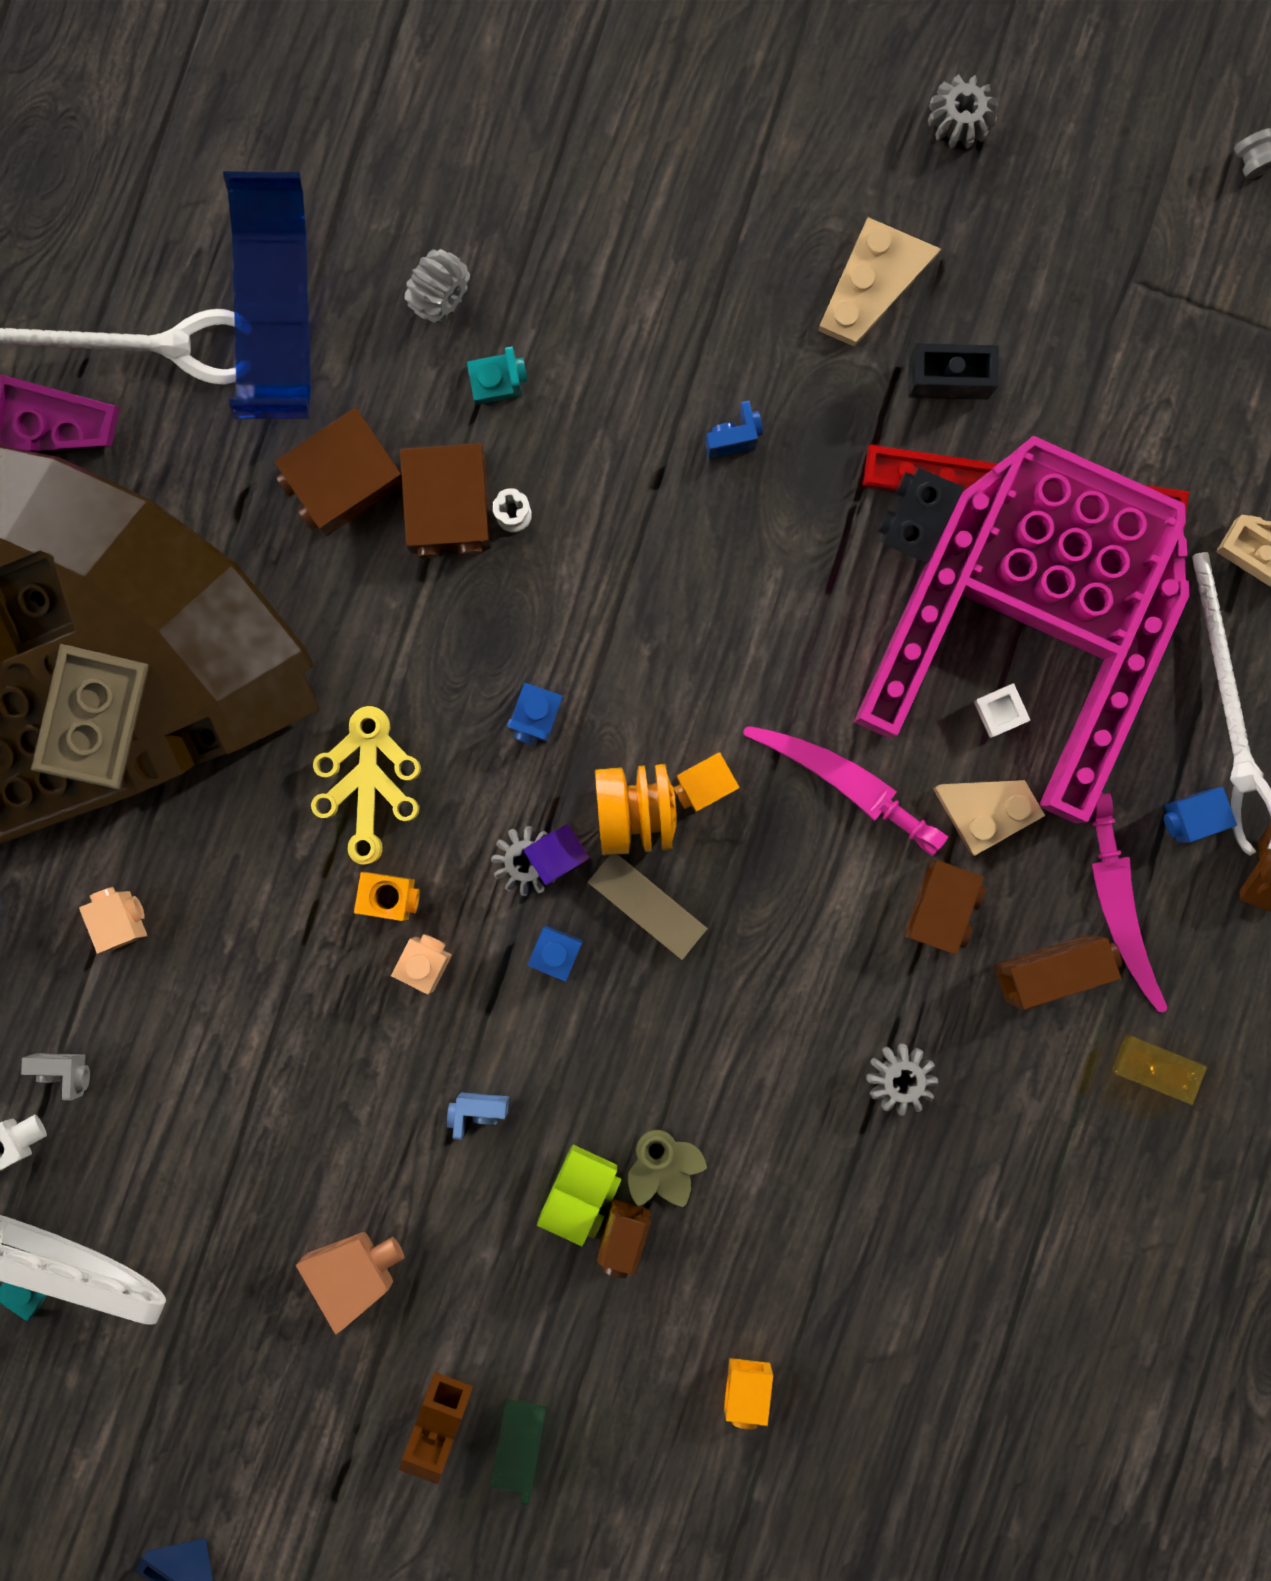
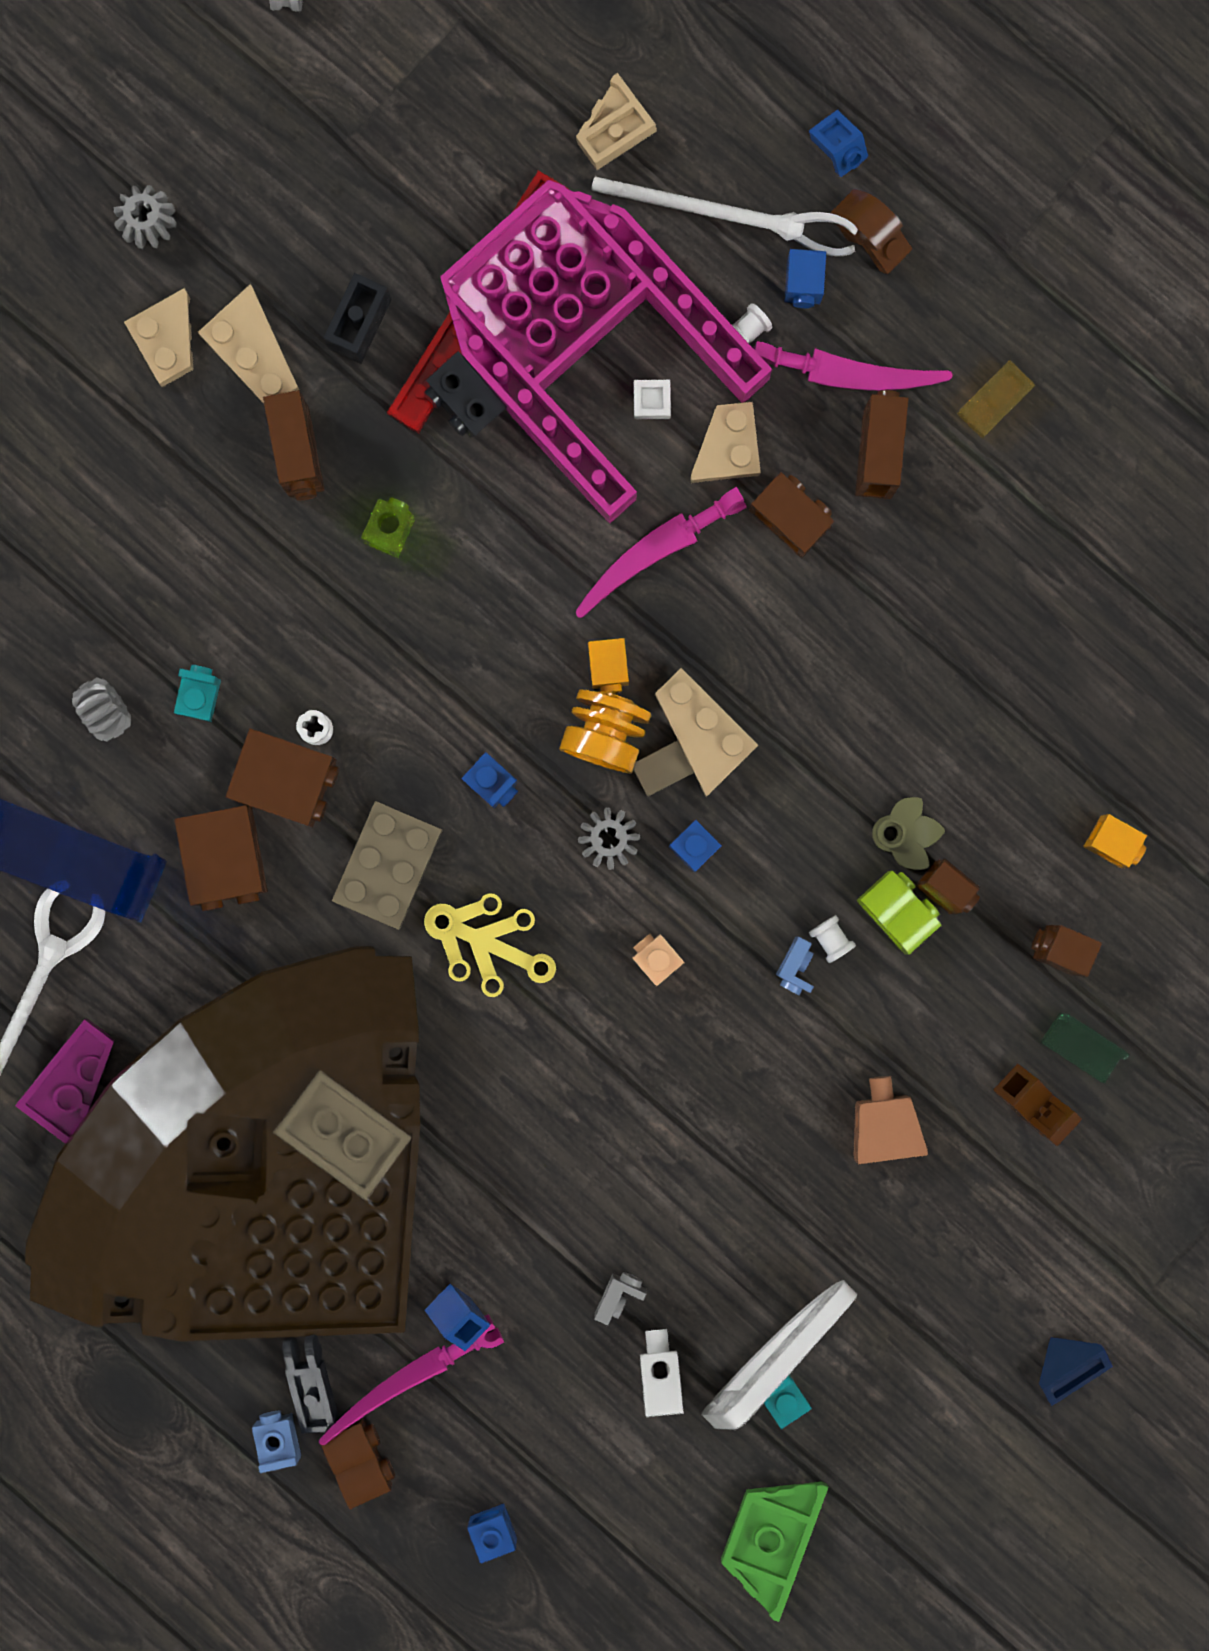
camera: 70 degrees left, 0 degrees up
light nougat brick [79,887,147,954] -> none
light orange brick [354,872,420,921] -> none
dark purple slope [523,824,591,885] -> none
blue bracket [705,400,763,459] -> none
light grey gear [866,1044,938,1116] -> none
none -> tan wing [124,288,193,387]
none -> reddish brown brick [263,390,325,501]
none -> dark tan plate [332,801,443,930]
none -> clear neon green brick [361,497,415,558]
none -> tan wing [655,668,758,797]
none -> white bush [731,303,772,344]
none -> white bush [809,915,856,963]
none -> reddish brown brick [1031,925,1102,977]

